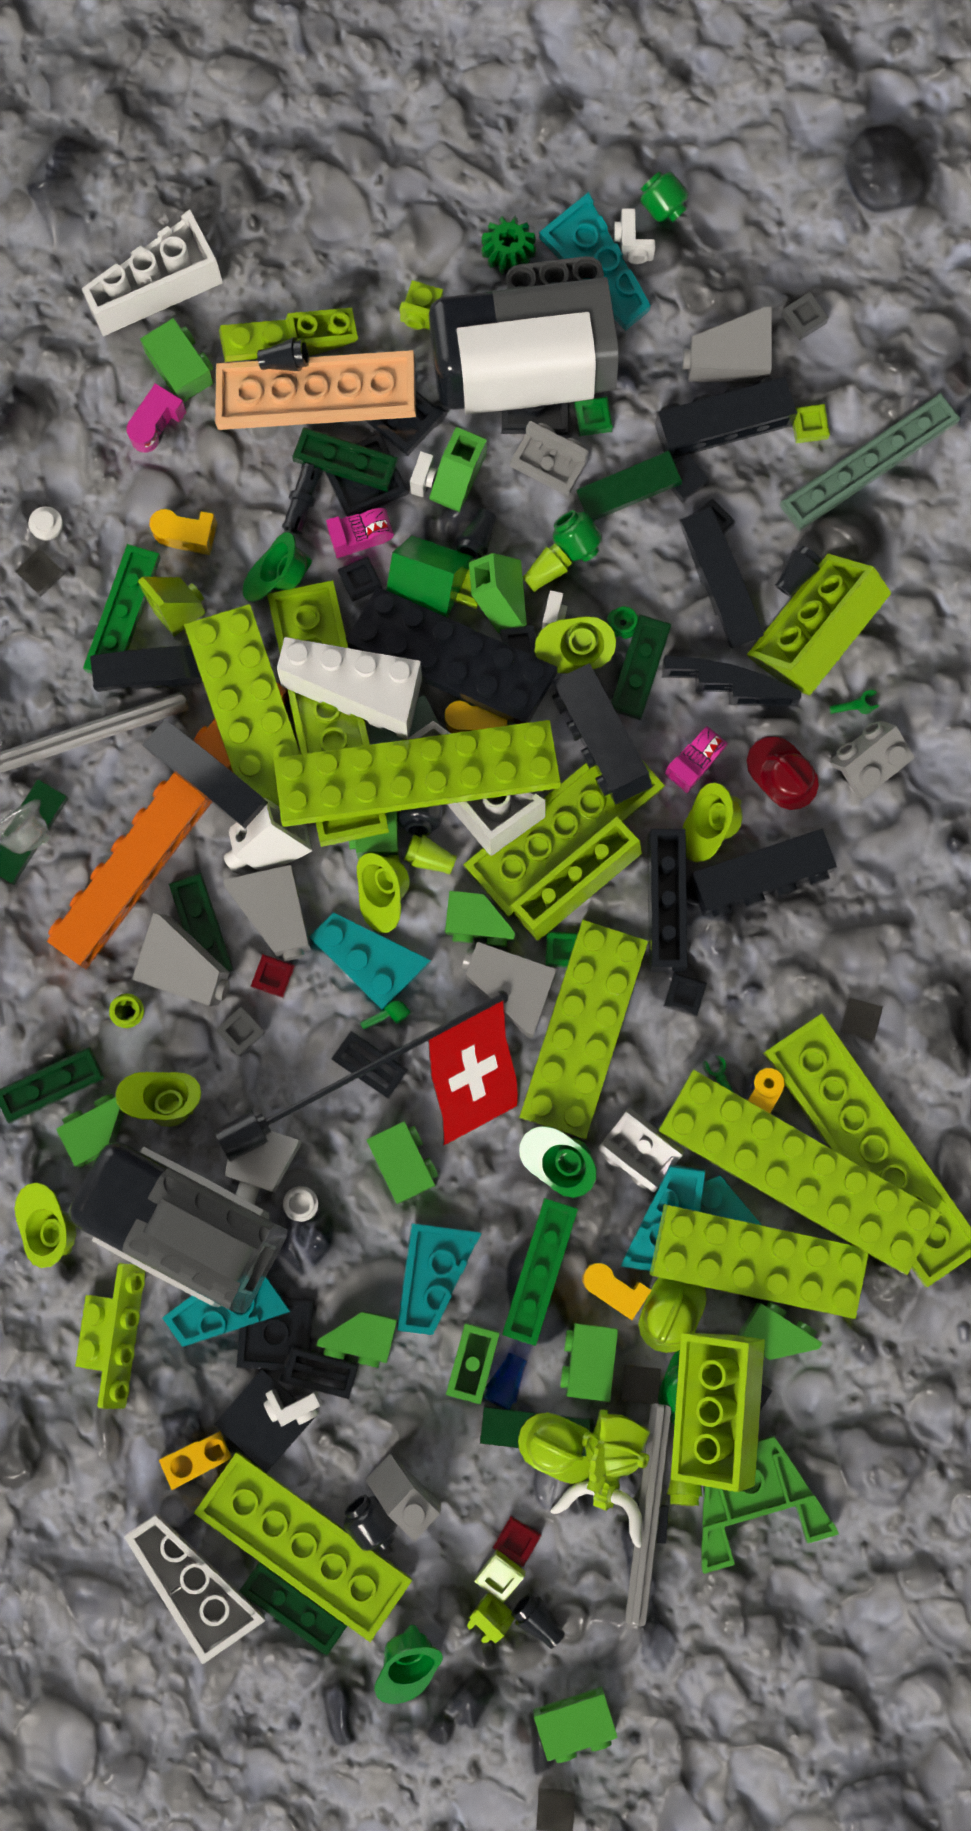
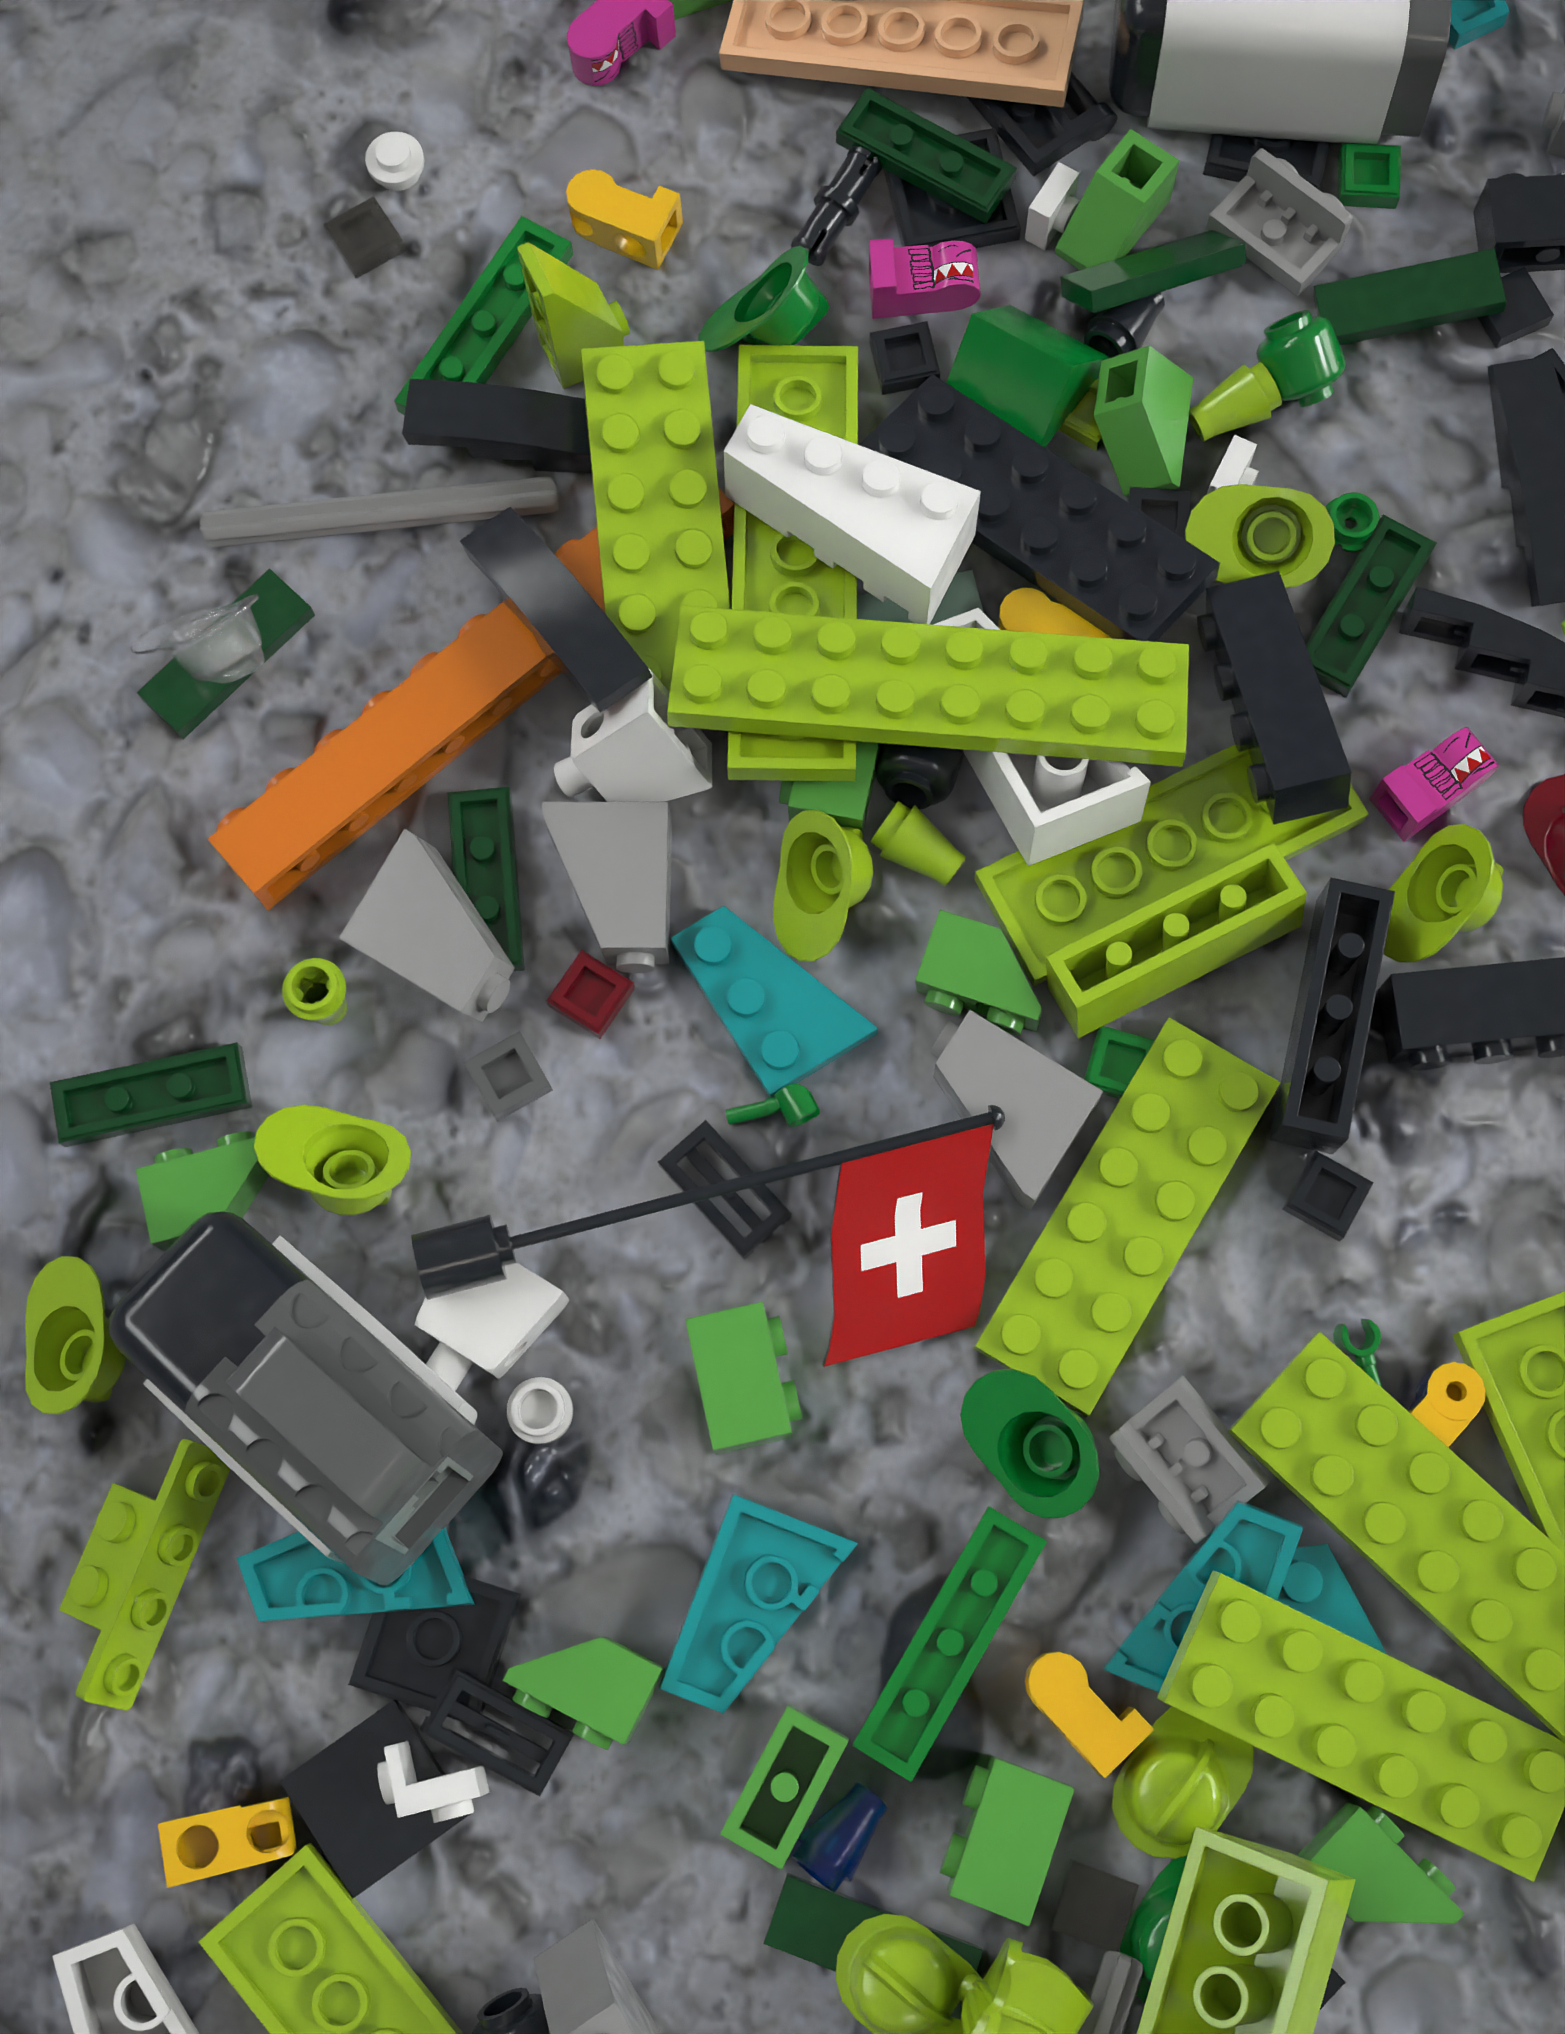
camera: 20 degrees right, 5 degrees down
none -> dark green tile [1060,230,1246,313]

